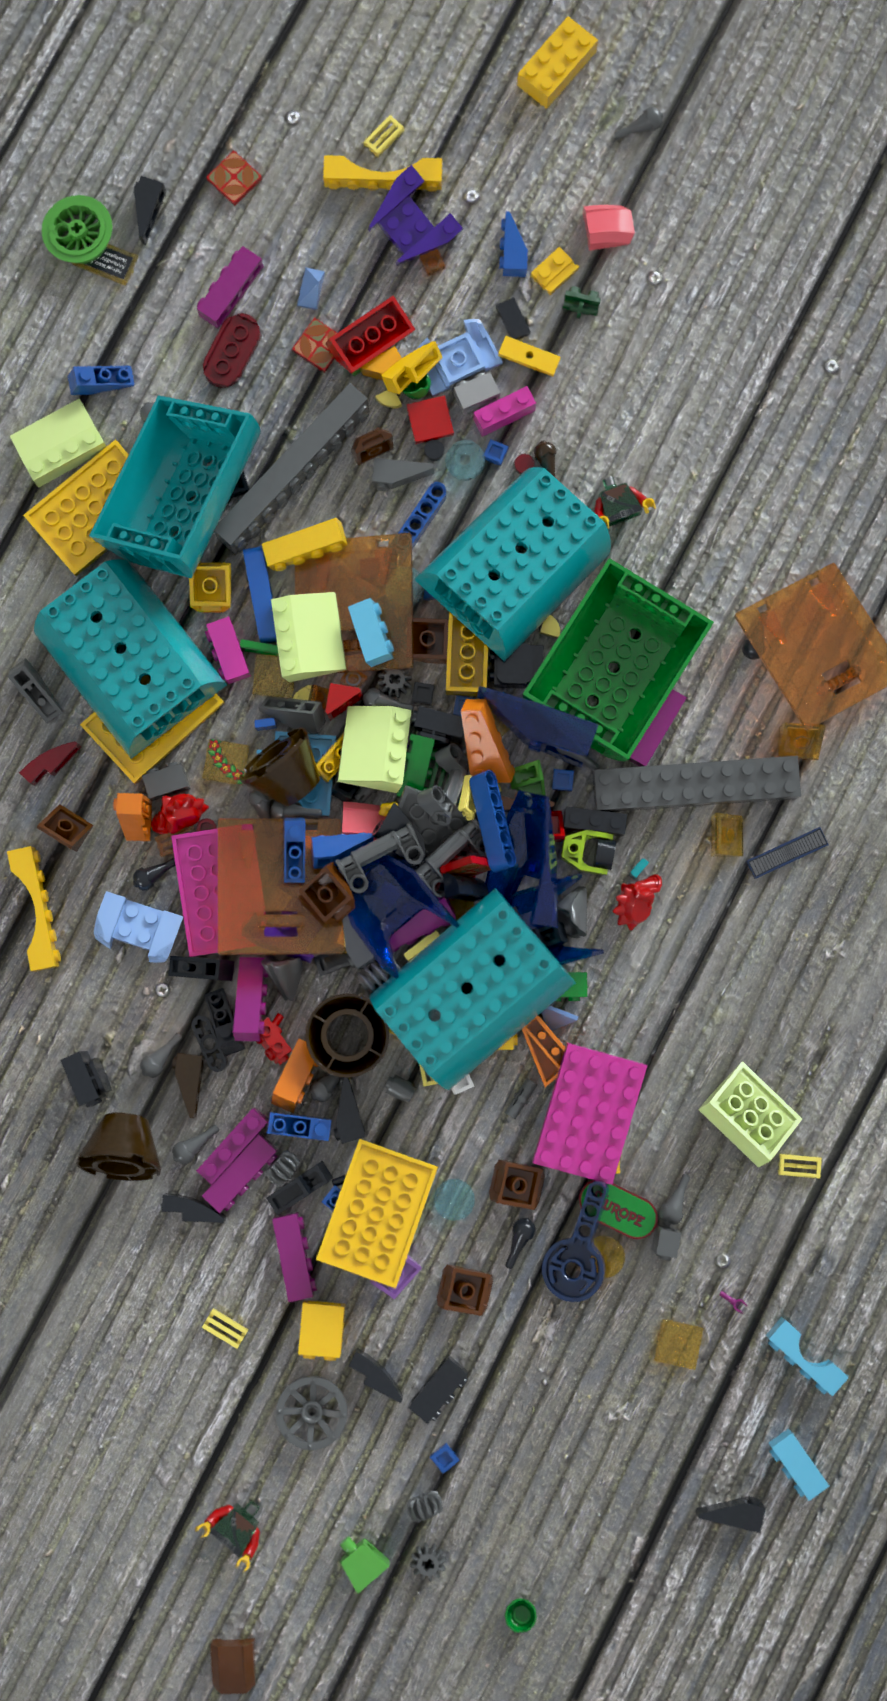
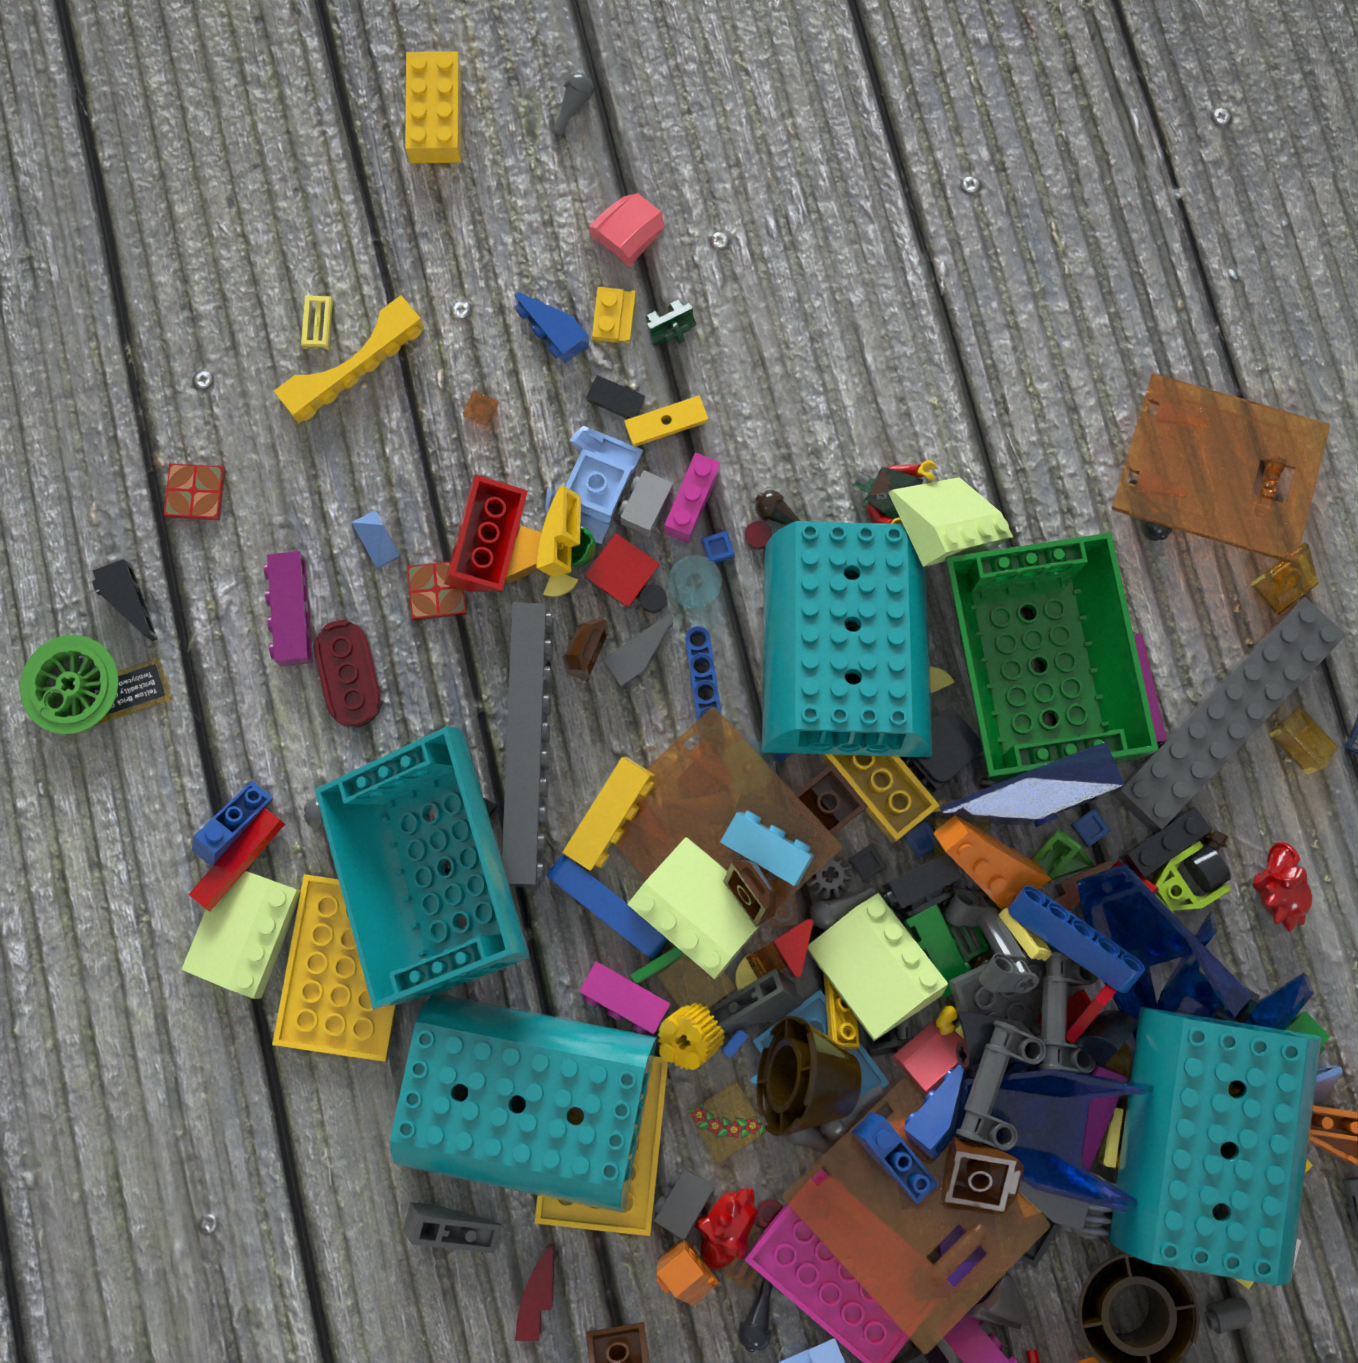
camera: 45 degrees left, 5 degrees down
yellow slope [189,562,231,613] -> none
dark purple wedge [368,164,463,266] -> none
dark grey hat [552,886,587,938] -> none
teal tile [629,858,649,879] -> none
none -> red tile [188,808,285,912]
none -> yellow brick [658,1002,725,1070]
none -> reddish brown slope [723,860,779,927]
none -> yellowish green slope [888,477,1013,567]
none -> dark brown plate [1202,828,1228,851]

